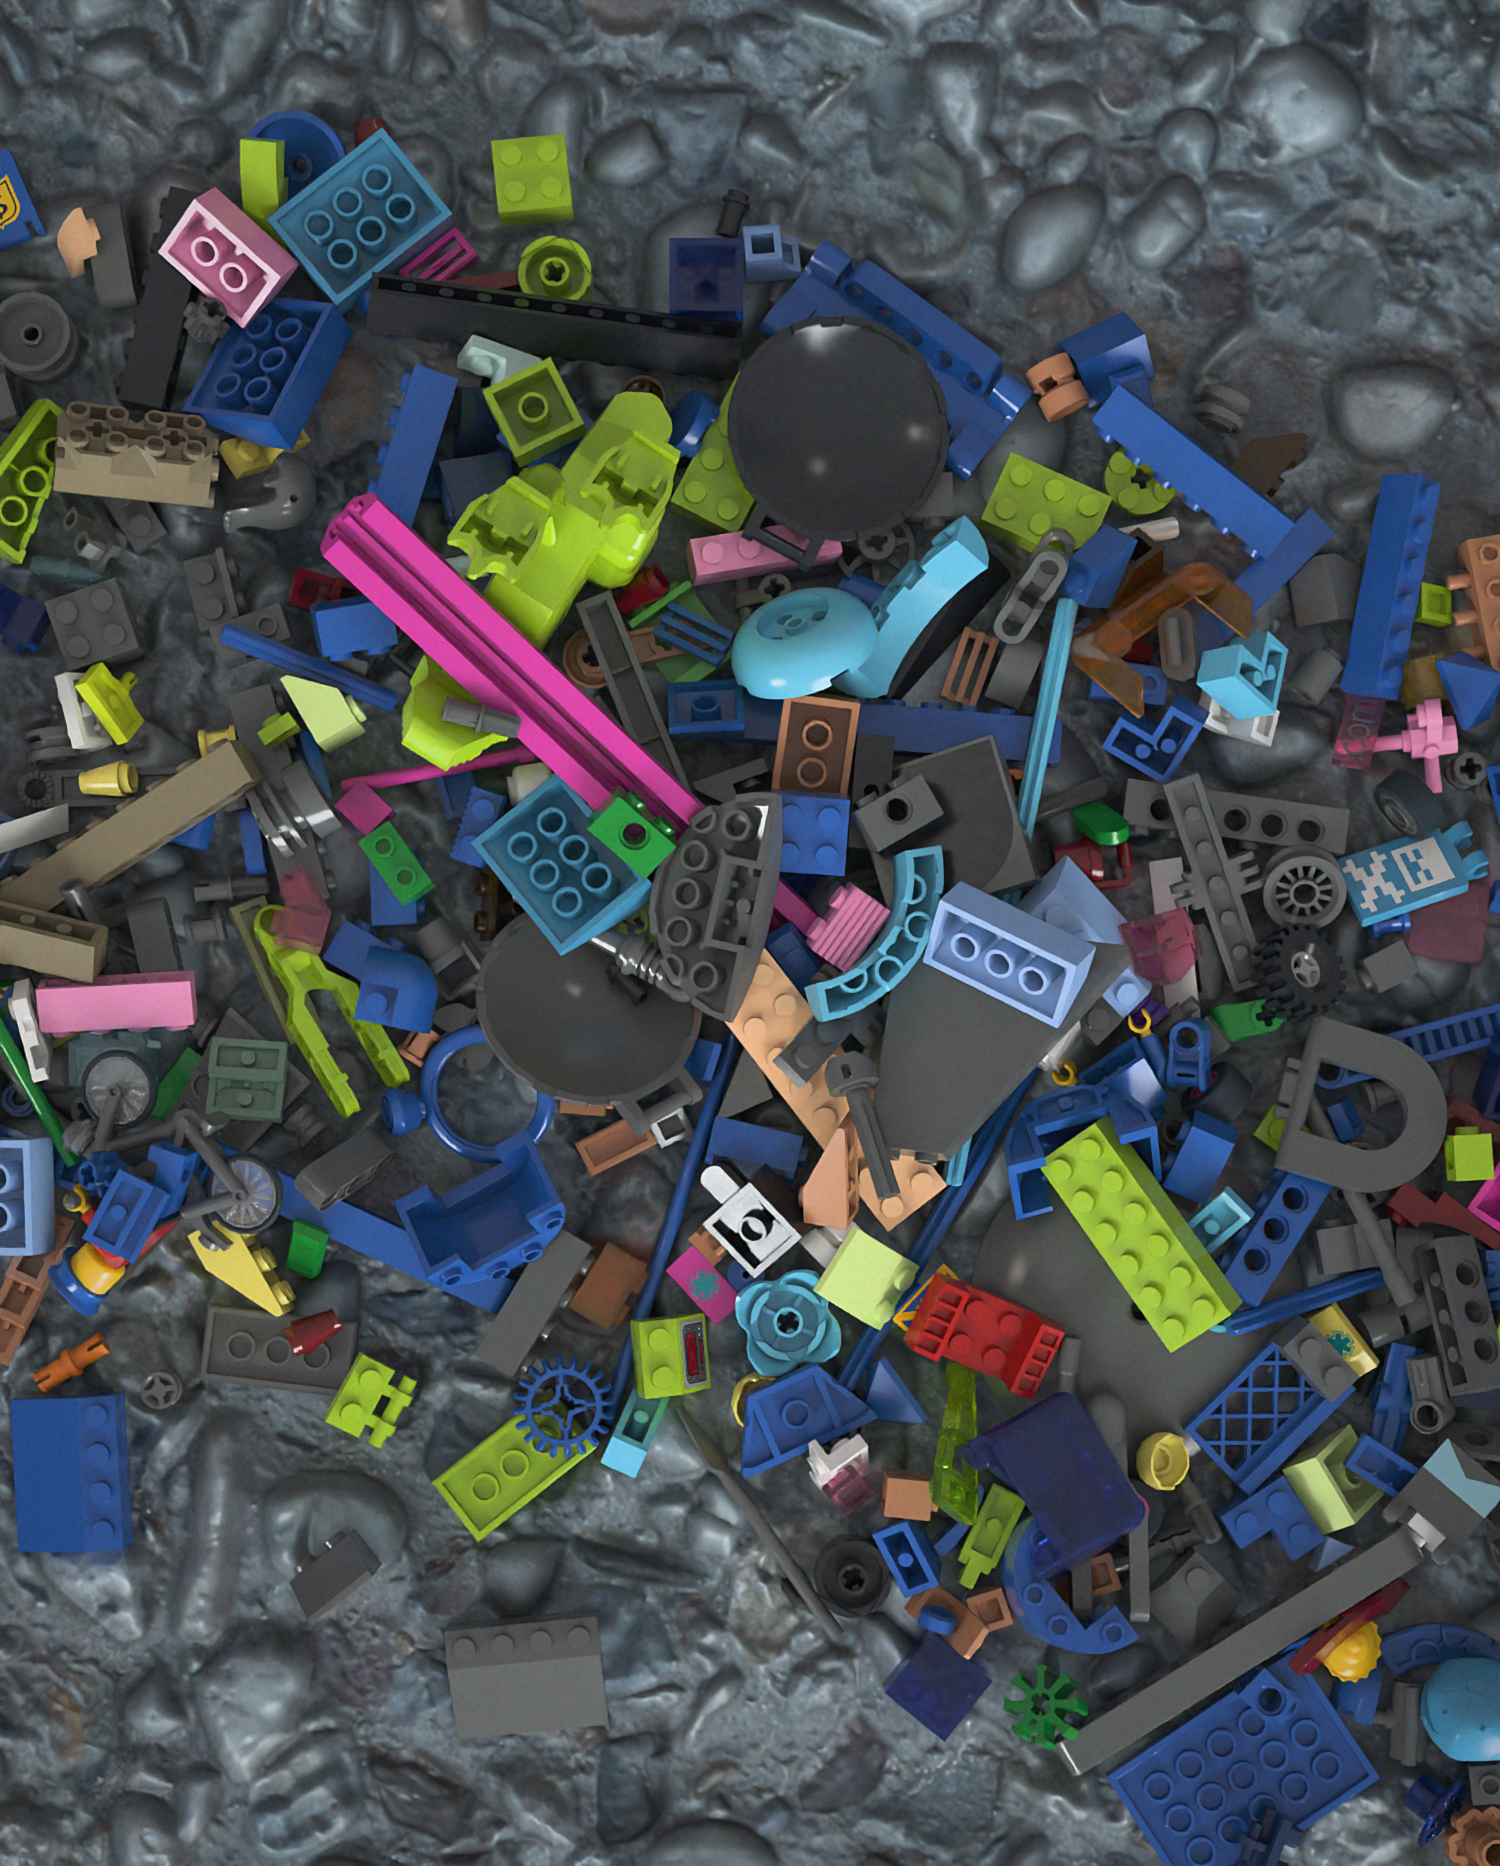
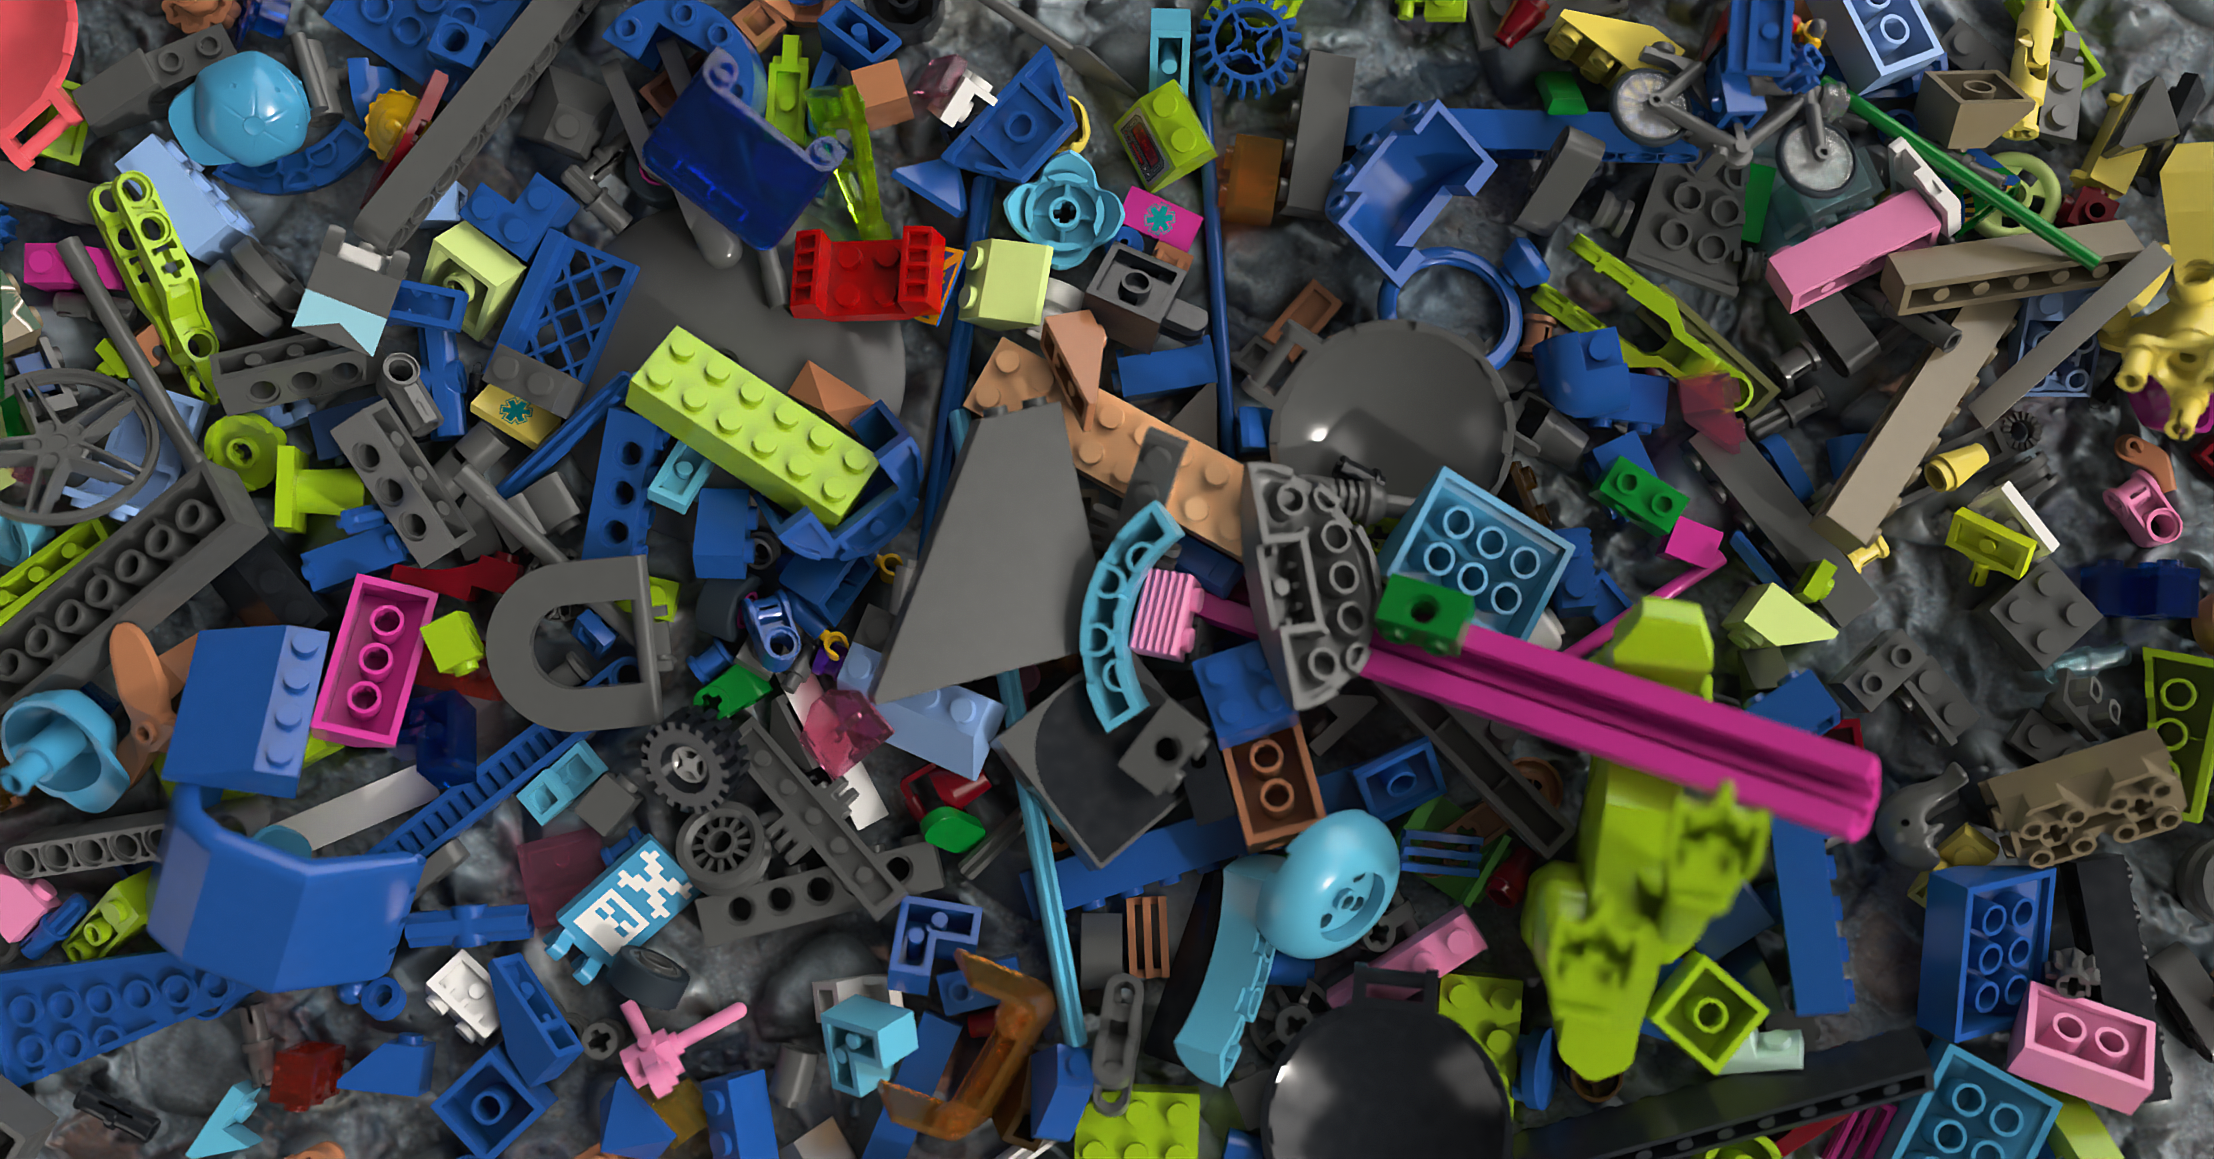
camera: 165 degrees right, 0 degrees up
sand green slope [205,1037,288,1123] -> none
blue axle [219,622,398,712] -> none
dark grey wheel [245,758,343,859] -> none
dark grey axle [441,696,521,738] -> none
dark grey piece [824,1051,900,1200] -> none
light blue slope [923,881,1096,1028] -> none
light yellow hair [1136,1432,1190,1490] -> none
dark grey piece [1158,607,1200,681] -> none
clear pink tile [1332,694,1386,771] -> none
none -> medium azure slope [516,740,610,826]
none -> blue bush [685,636,736,686]
none -> nougat slope [787,360,875,437]

